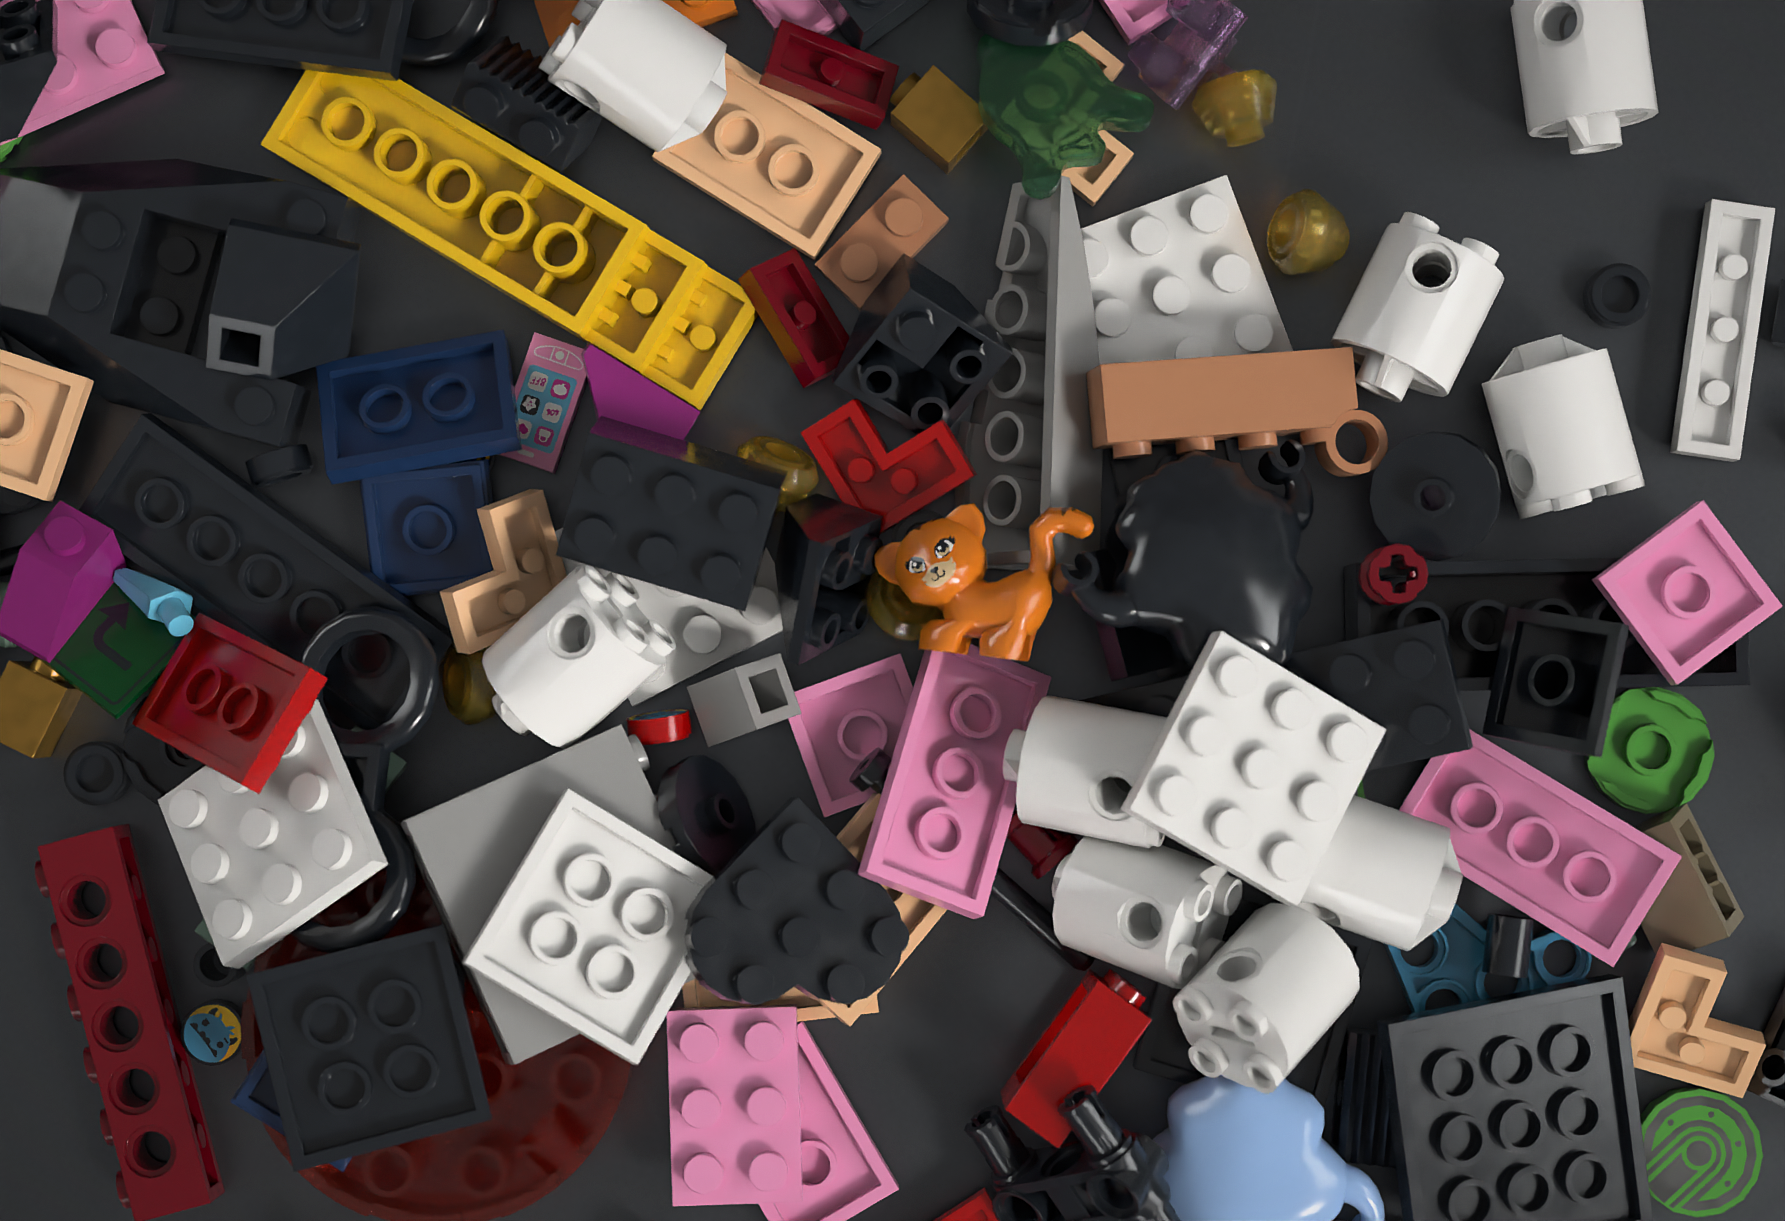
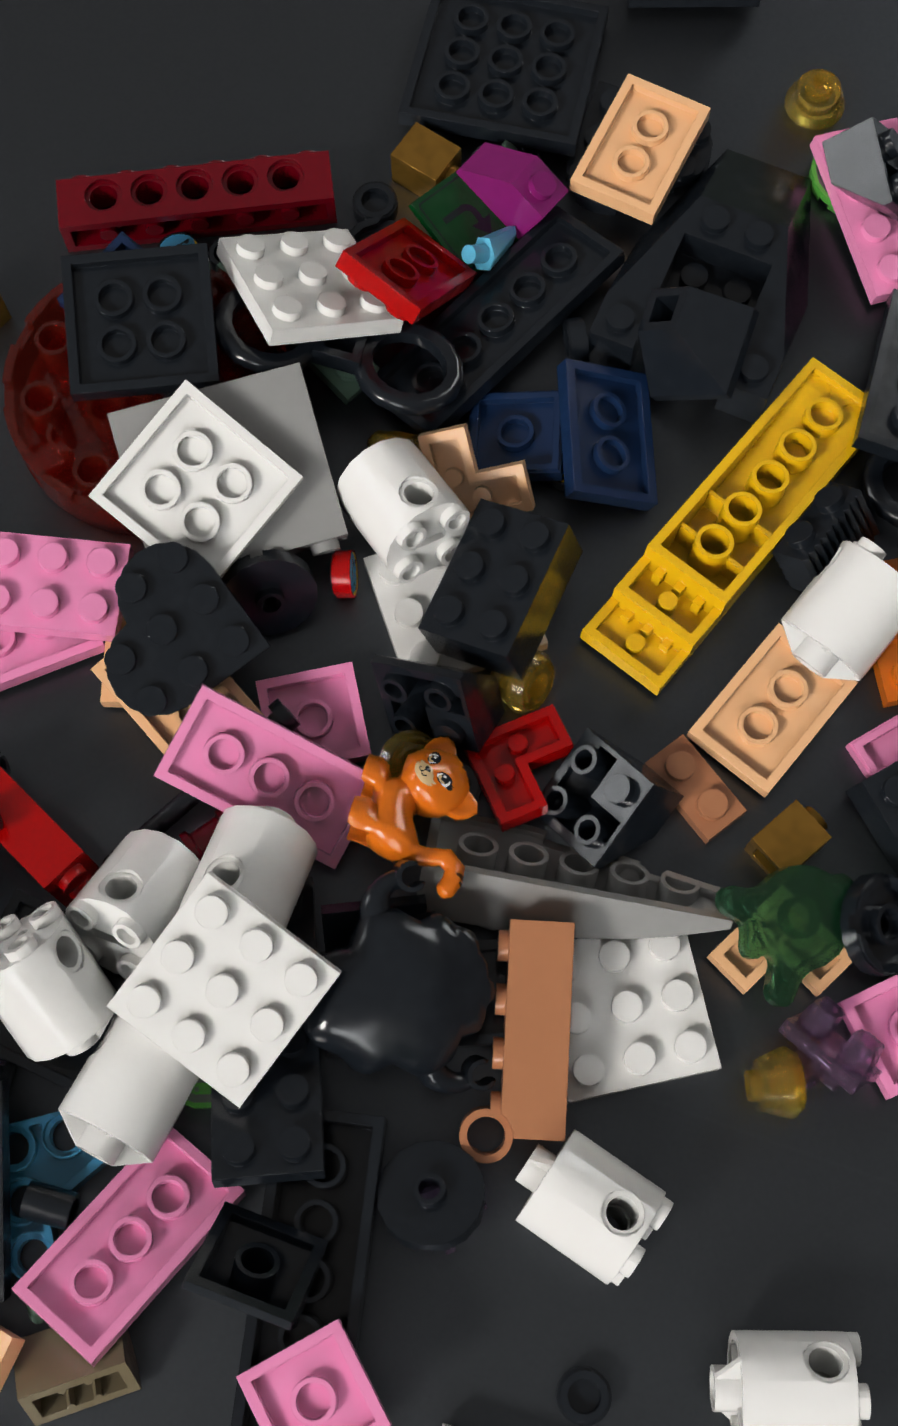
camera: 100 degrees right, 15 degrees down
tile [498,332,588,474] -> none
magenta slope [581,343,700,440] -> none
light grey brick [687,653,802,747] -> none
dark red plate [738,248,850,388] -> none
dark red plate [759,19,899,130] -> none
clear yellow cone [1267,189,1350,275] -> none
dark red bush [1358,544,1428,605] -> none
white cylinder [1482,334,1645,519] -> none
bright green tile [1584,687,1715,814] -> none

